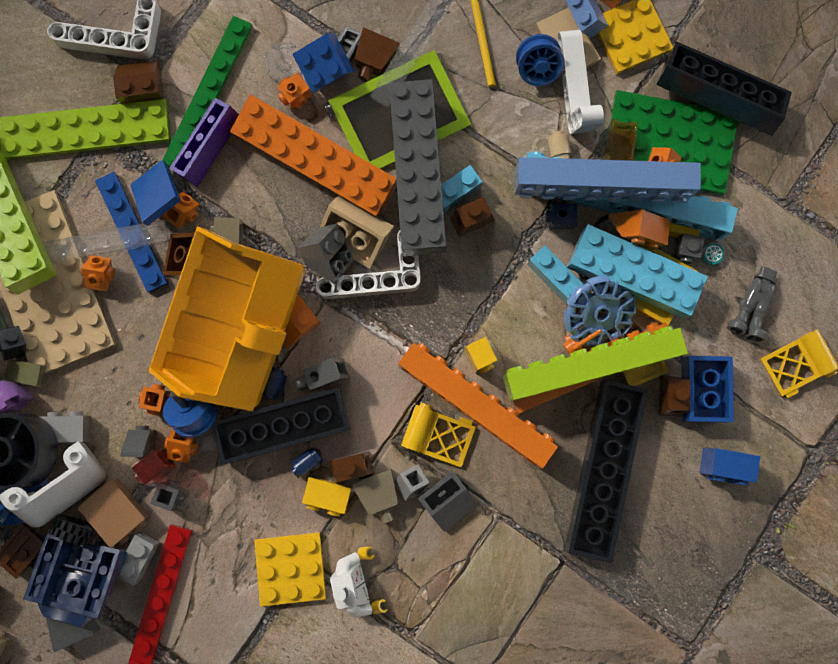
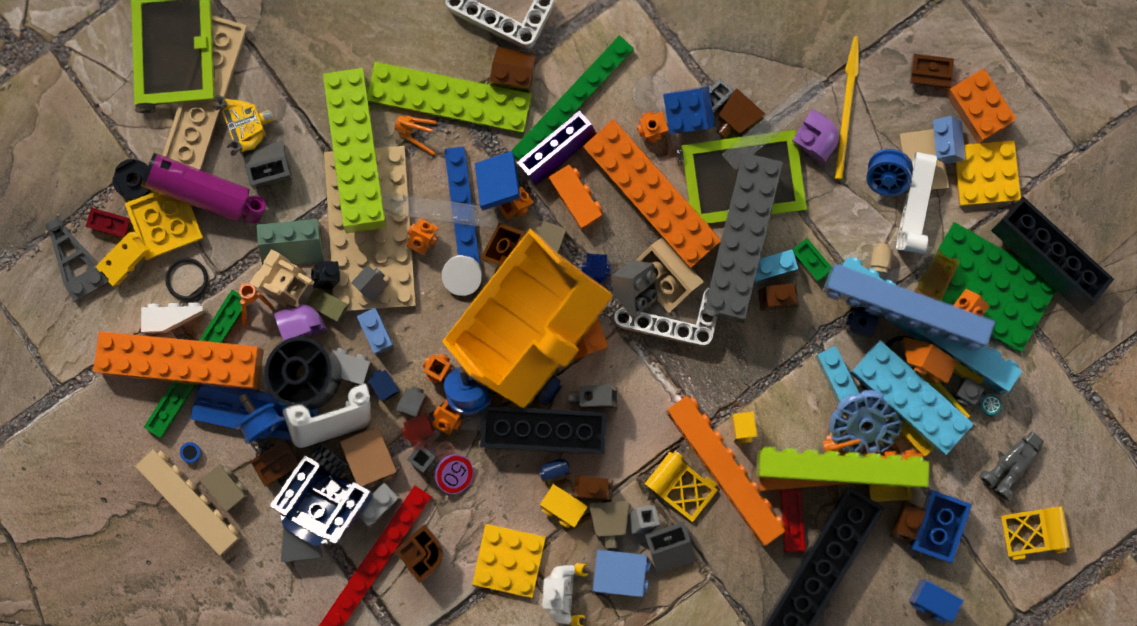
camera: 25 degrees right, 0 degrees up
none -> dark grey brick [351,265,388,302]
none -> medium blue brick [357,308,394,355]
none -> dark blue brick [368,369,400,403]
none -> reddish brown brick [394,524,443,583]
none -> orange plant [395,115,437,156]
none -> piece [435,454,474,494]
none -> white tile [442,255,482,296]
none -> orange brick [549,165,603,231]
none -> clear blue brick [582,253,611,284]
none -> medium blue brick [593,550,650,597]
none -> red tile [780,489,806,552]
none -> medium lavender brick [792,109,839,166]
none -> green plate [792,238,832,282]

